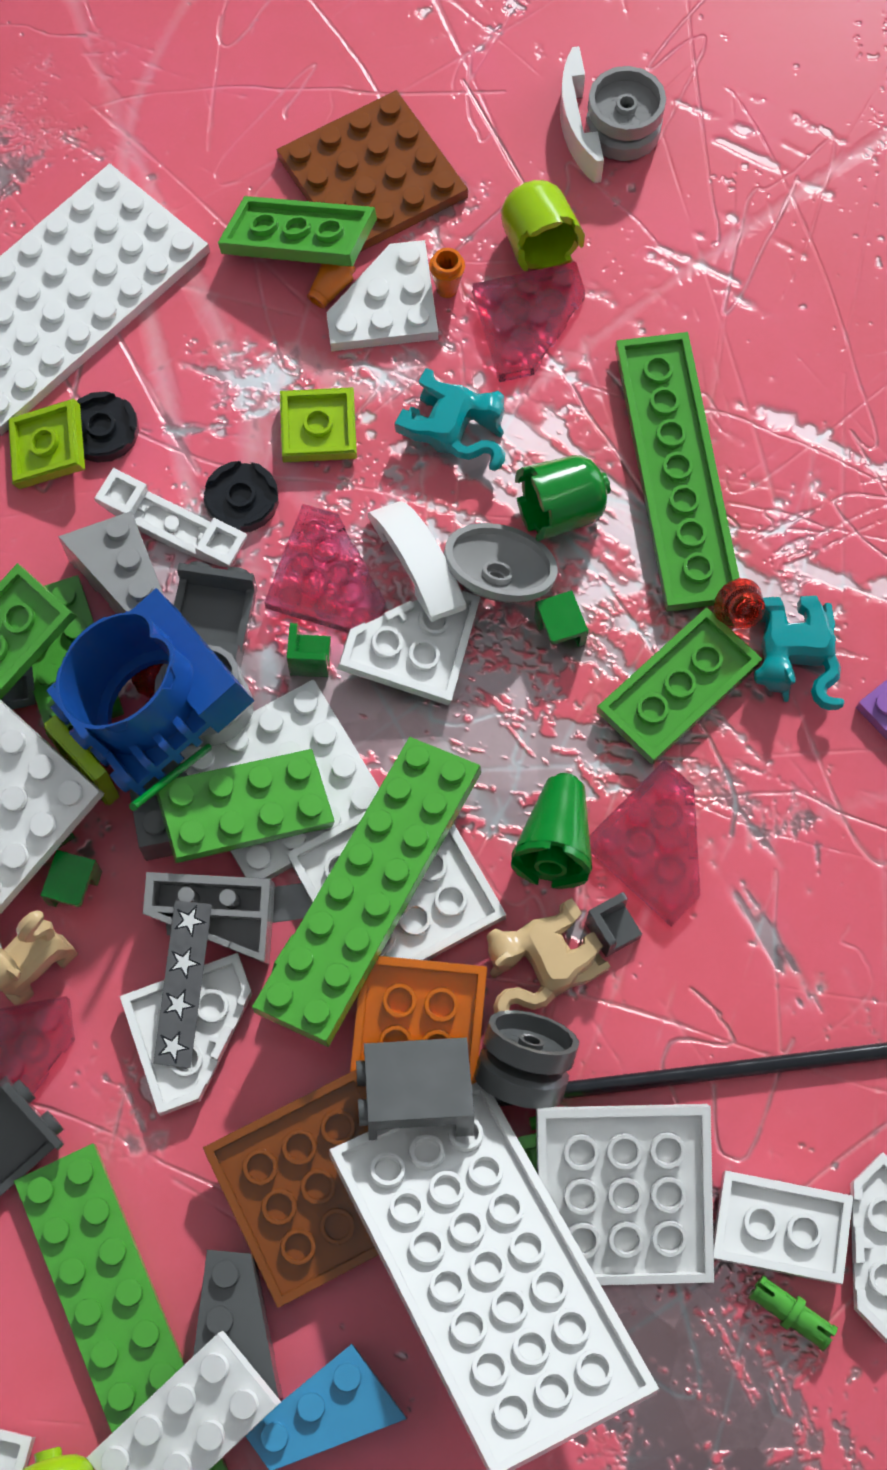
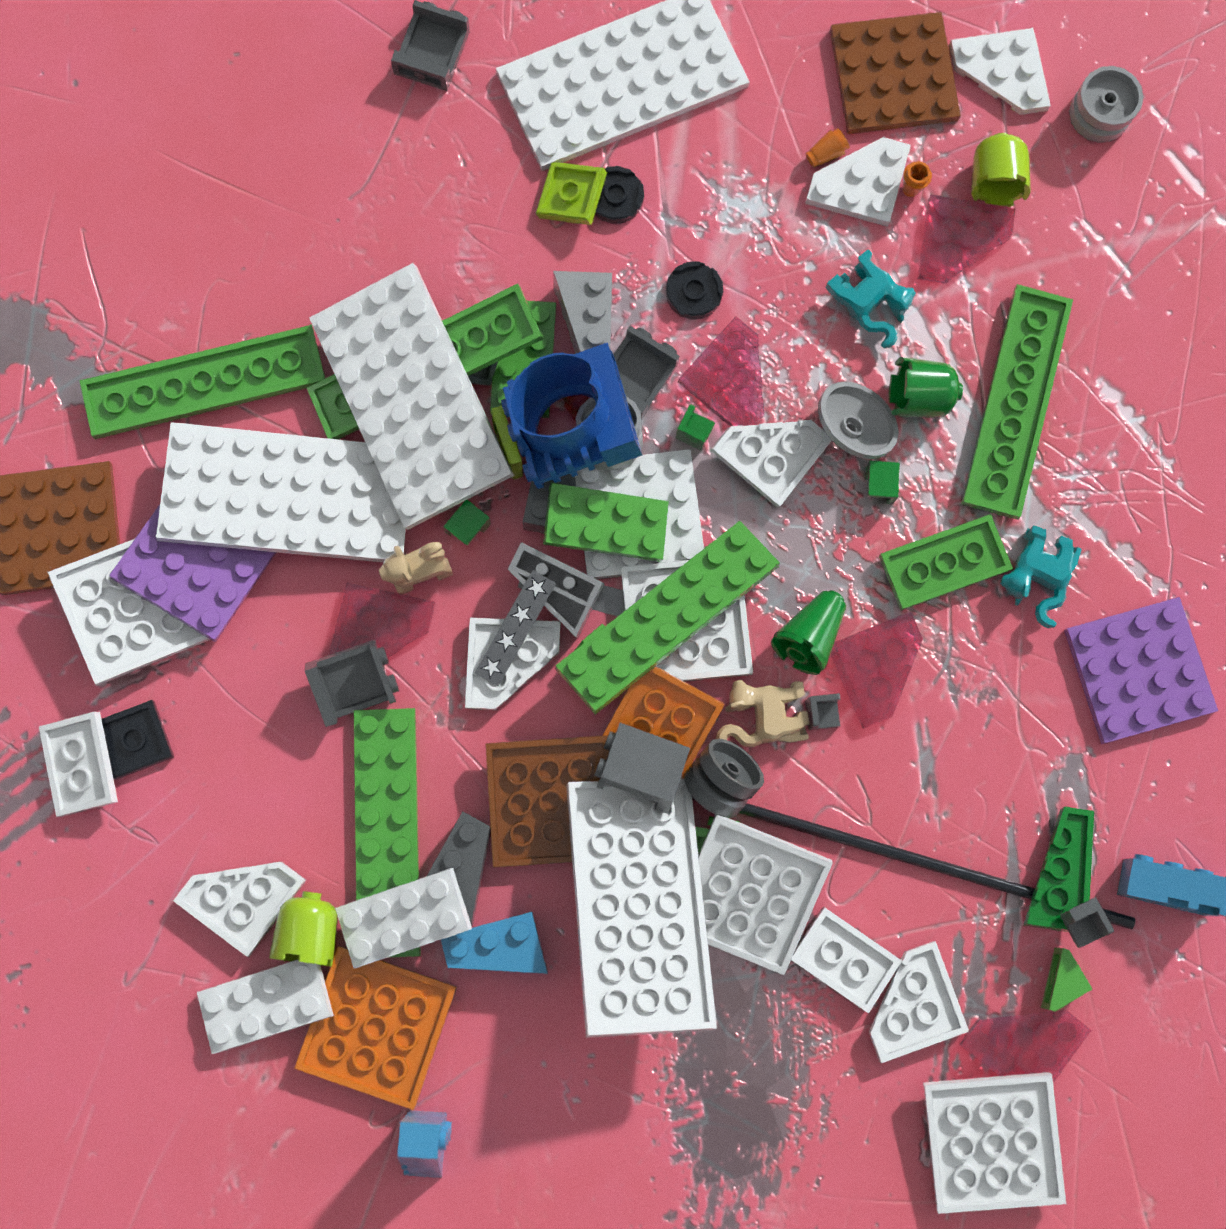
camera: 15 degrees right, 10 degrees up
white slope [94,468,247,568] -> none
green axle [129,744,212,811] -> none
bright green plate [218,196,377,267] -> none
lime plate [280,387,357,463] -> none
white slope [368,501,466,622] -> none
white slope [560,46,604,183] -> none
clear red cone [714,578,765,629] -> none
bright green pin [748,1274,838,1351] -> none
none -> white plate [949,28,1051,115]

